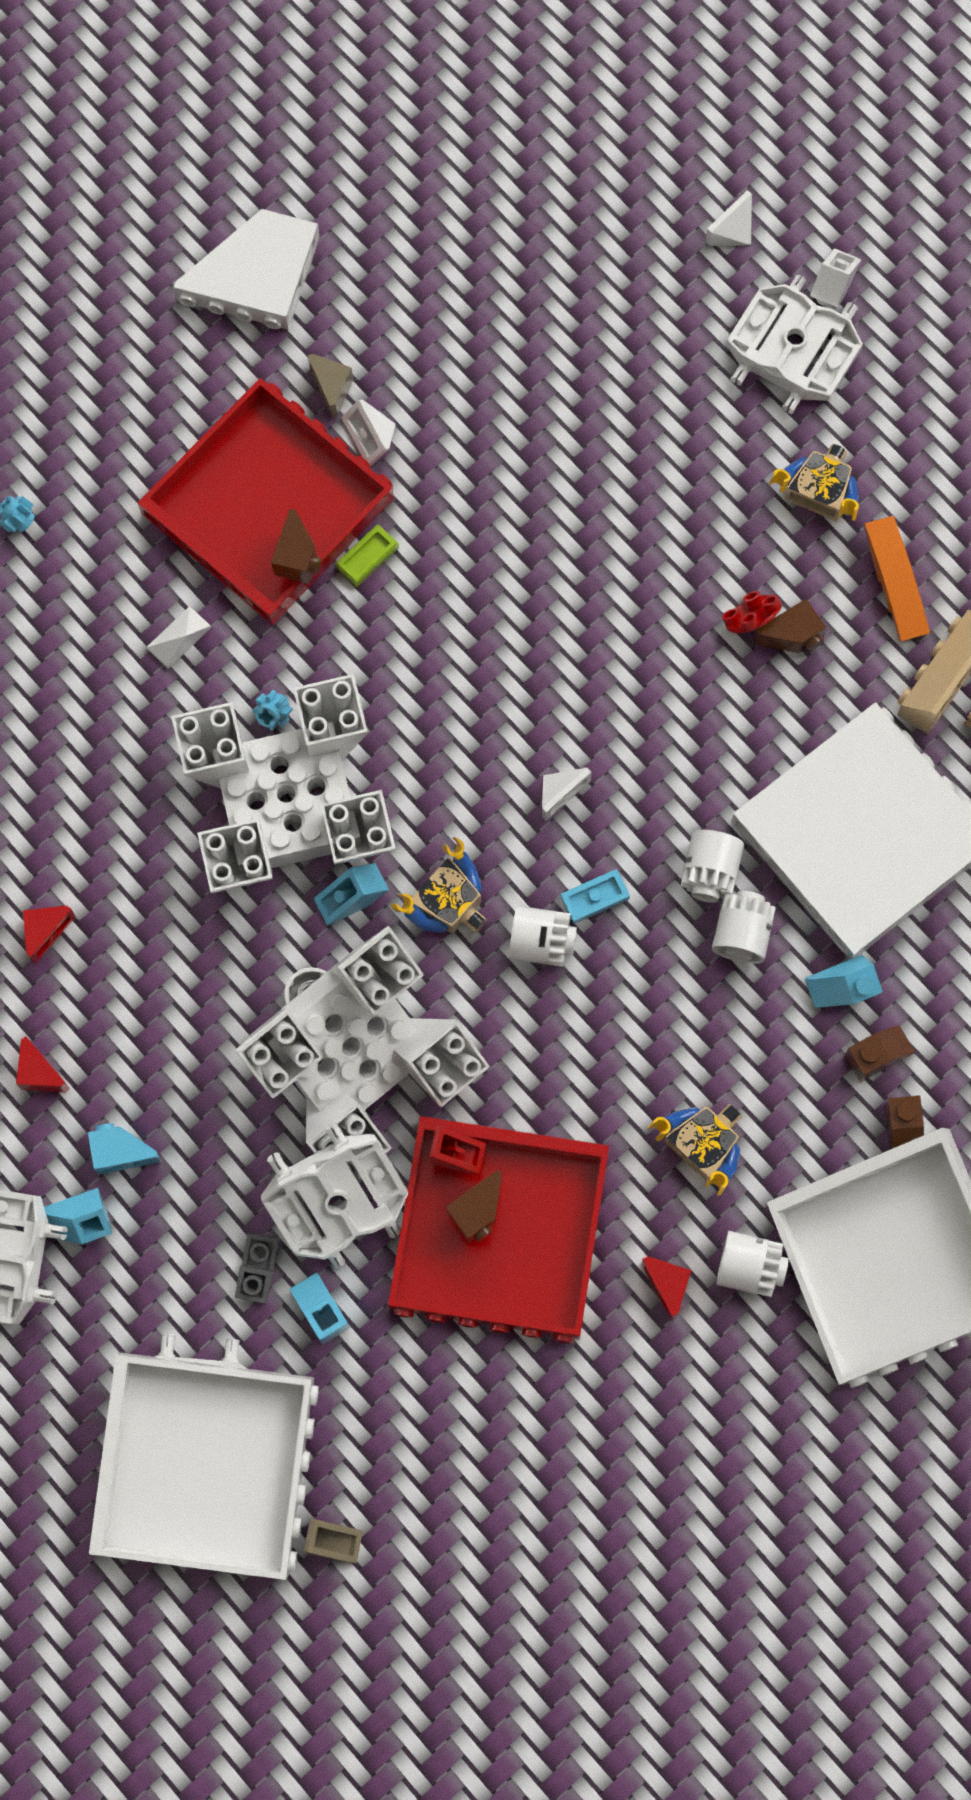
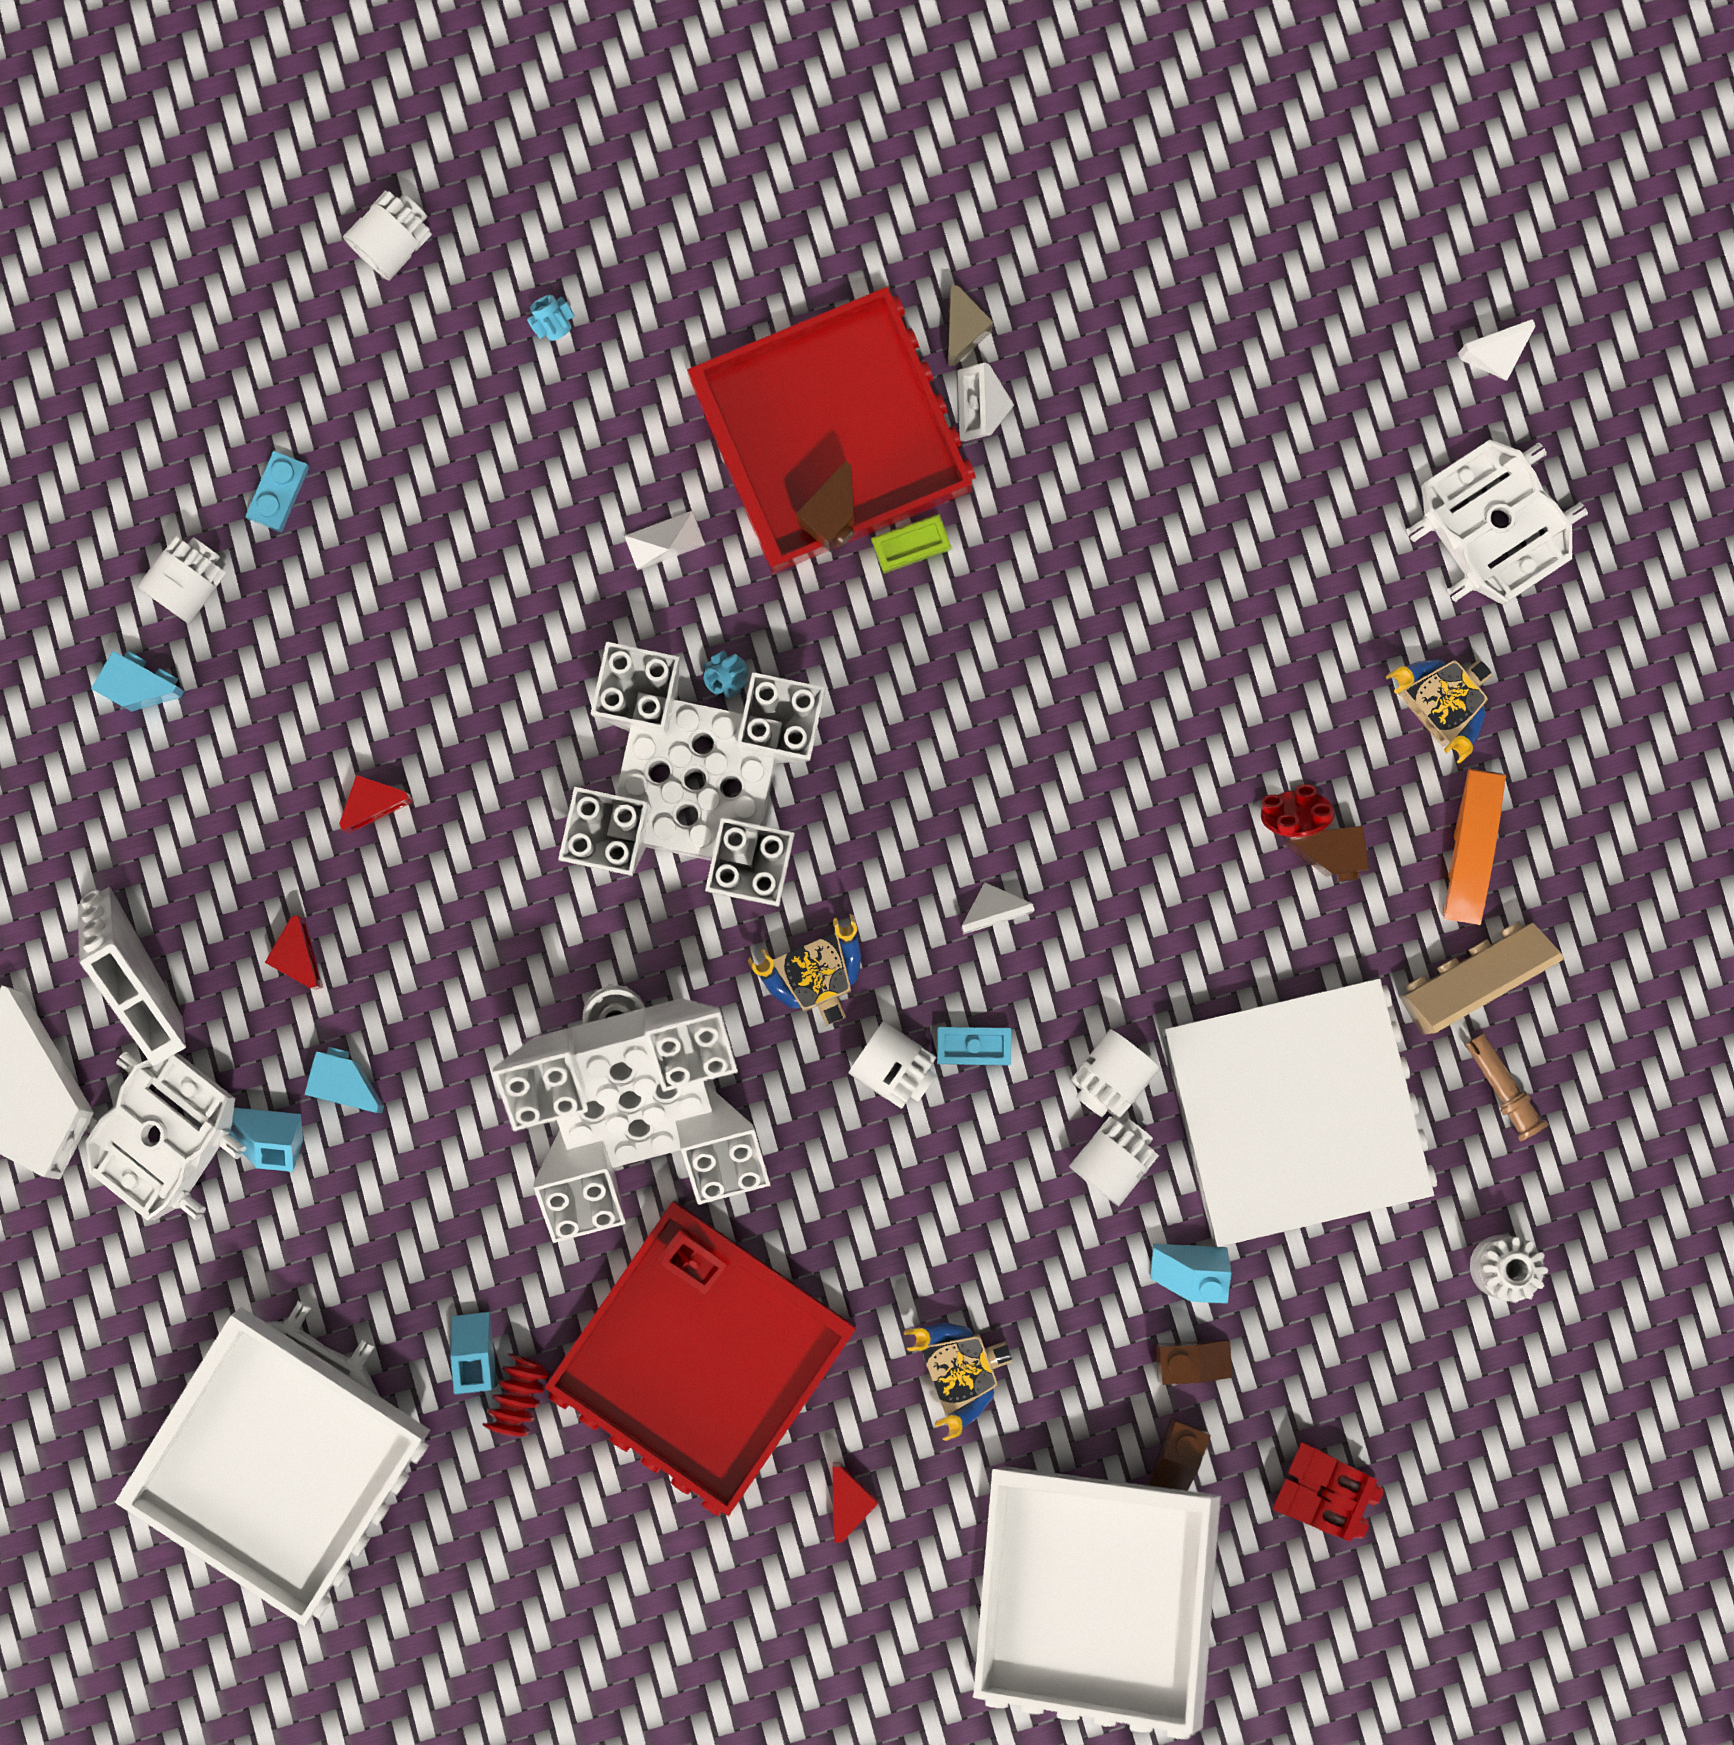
camera: 20 degrees right, 10 degrees up
white slope [174,209,320,330] -> none
dark grey slope [235,1232,280,1304] -> none
white piece [261,1121,408,1269] -> none
dark tan slope [303,1518,363,1563] -> none
medium azure slope [314,863,389,925] -> none
reddish brown slope [445,1169,502,1243] -> none
white gear [716,1230,789,1297] -> none
white slope [810,248,861,307] -> none
none -> red piece [482,1353,550,1437]

